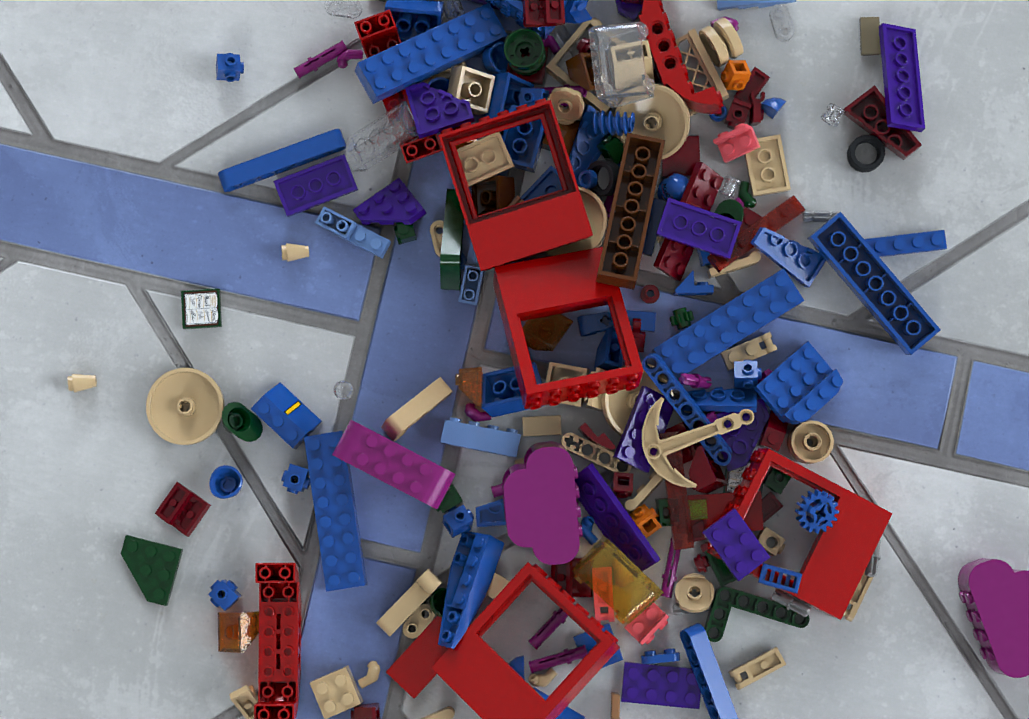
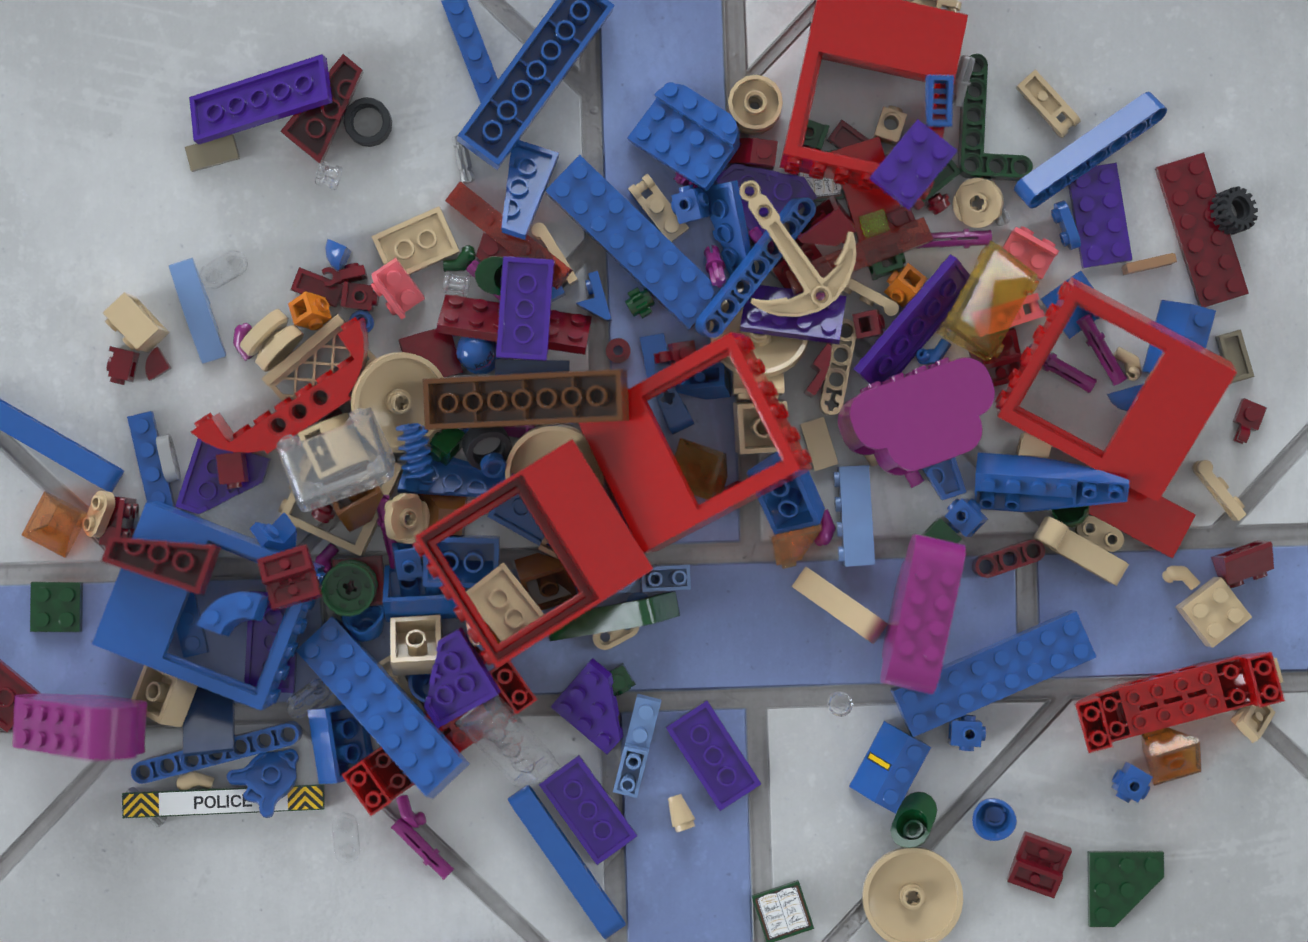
camera: 105 degrees left, 5 degrees up
blue gear [795,489,839,534] -> none
none -> dark purple plate [665,700,761,811]
none -> dark red beam [972,539,1045,578]

